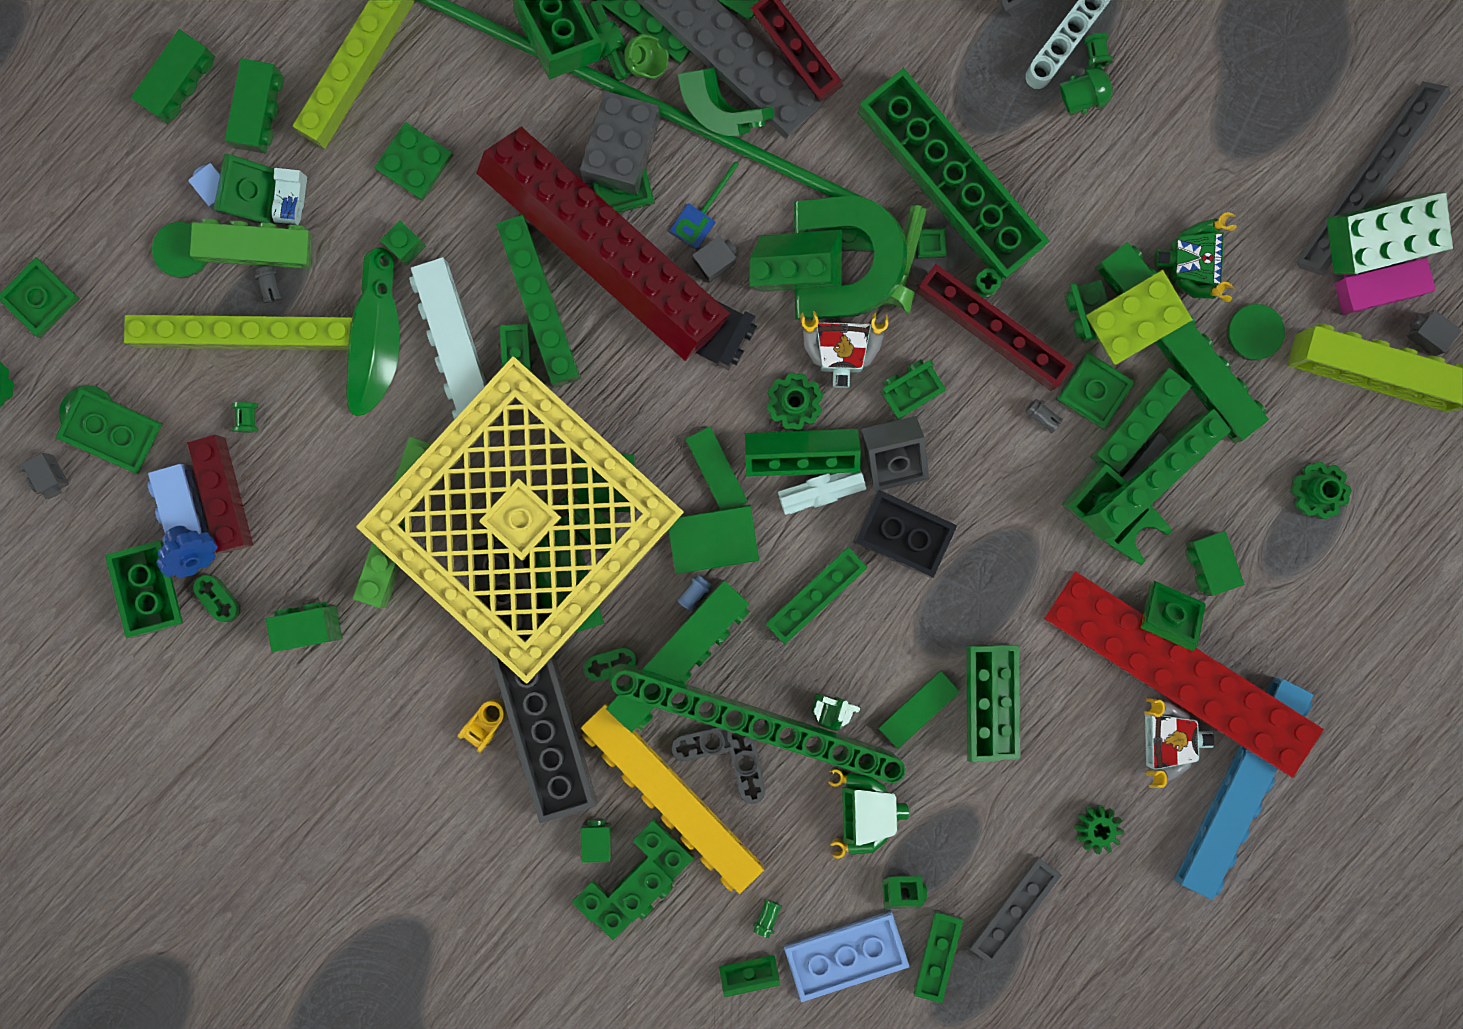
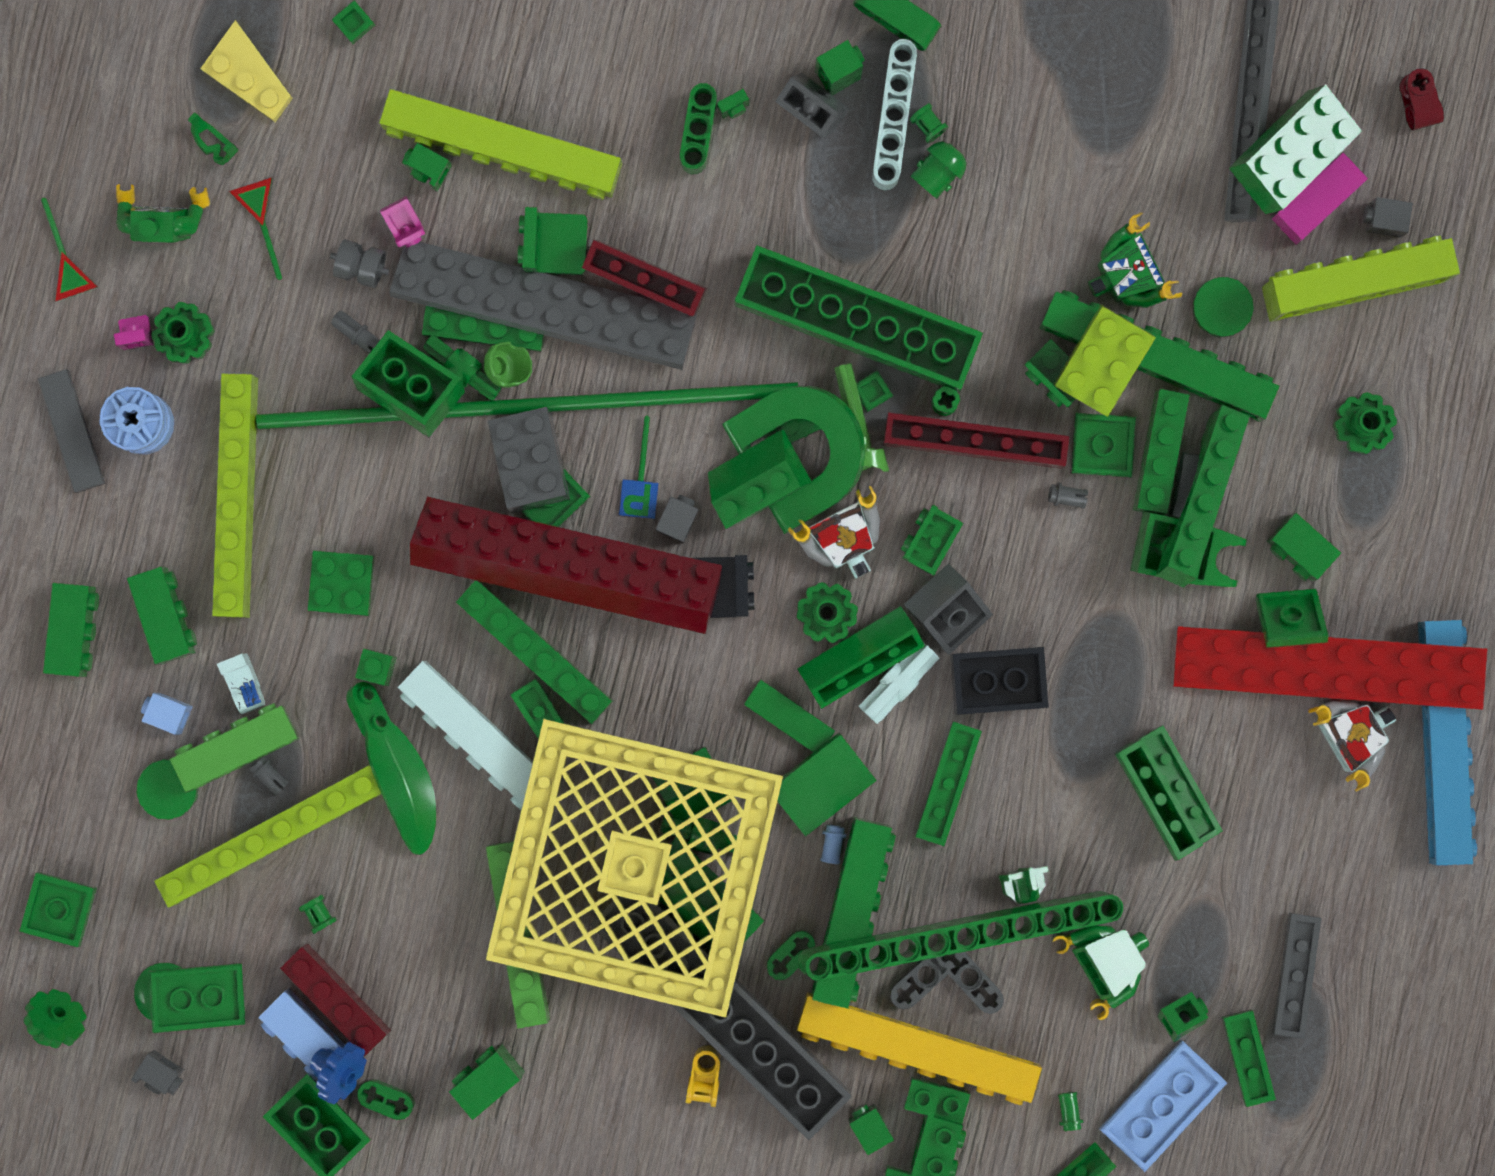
camera: 25 degrees left, 0 degrees up
green tile [213,154,276,223] -> none
green arch [678,68,774,136] -> none
green tile [878,671,960,749] -> none
green gear [1074,805,1124,855] -> none

